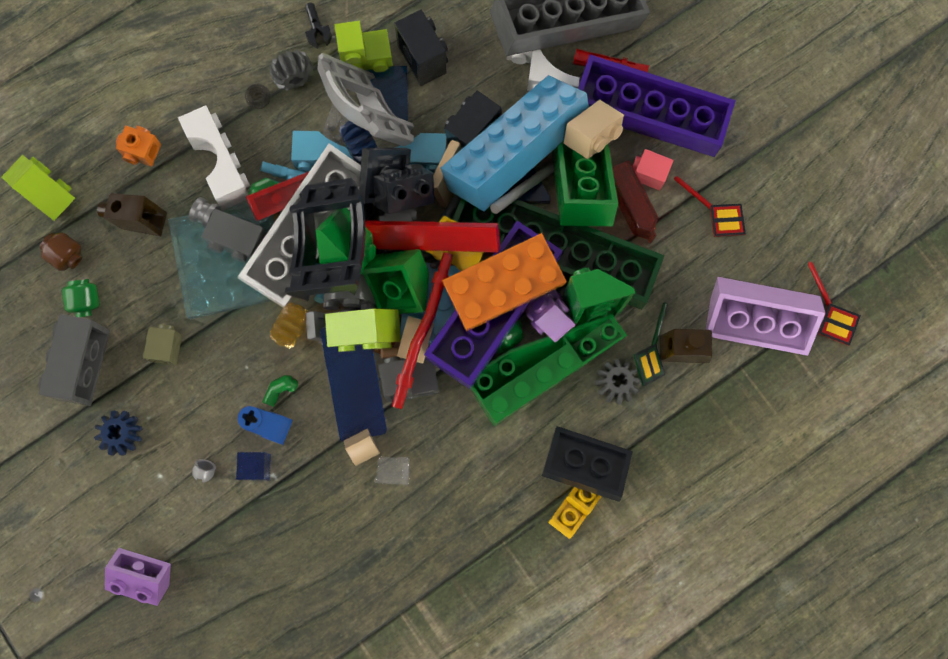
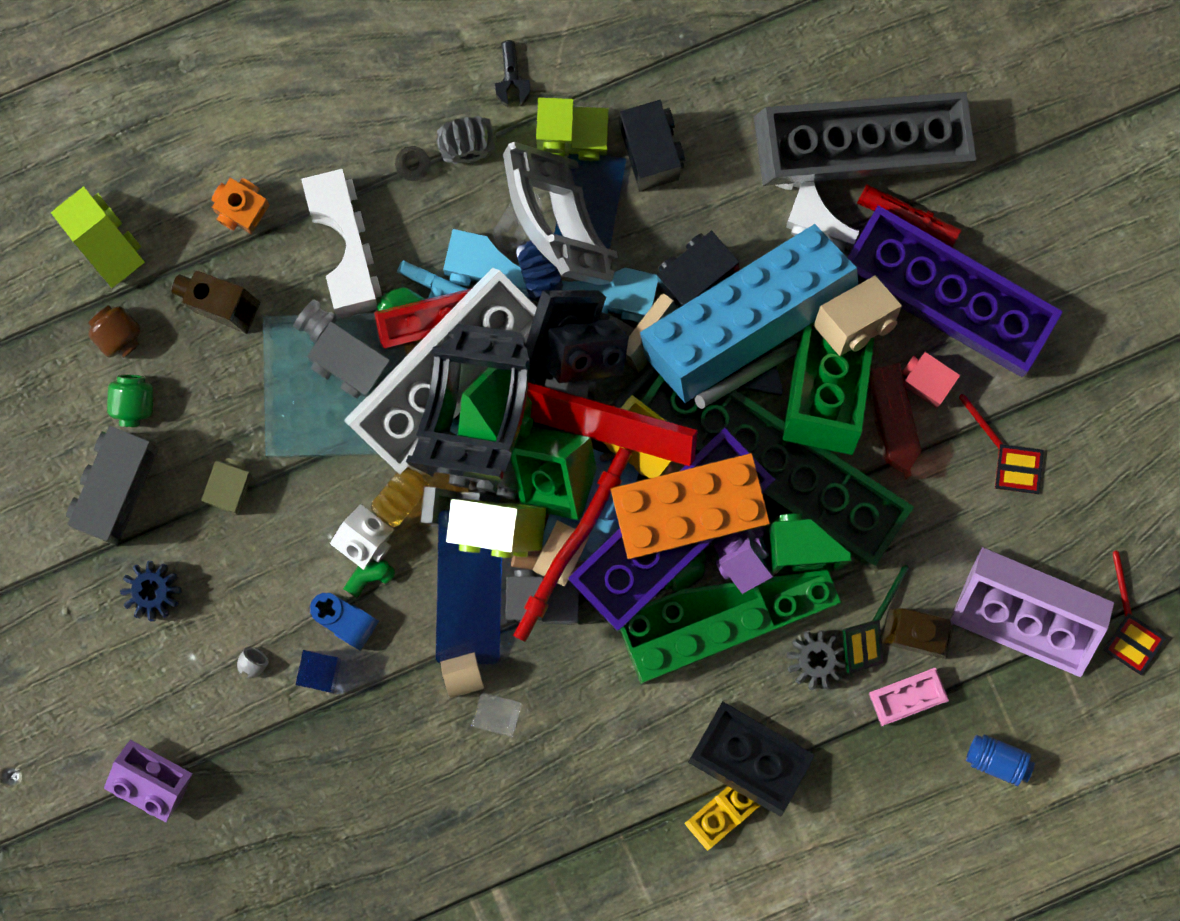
camera: 15 degrees right, 5 degrees up
none -> white brick [330,504,394,570]
none -> bright pink plate [869,667,949,726]
none -> blue head [966,734,1035,786]

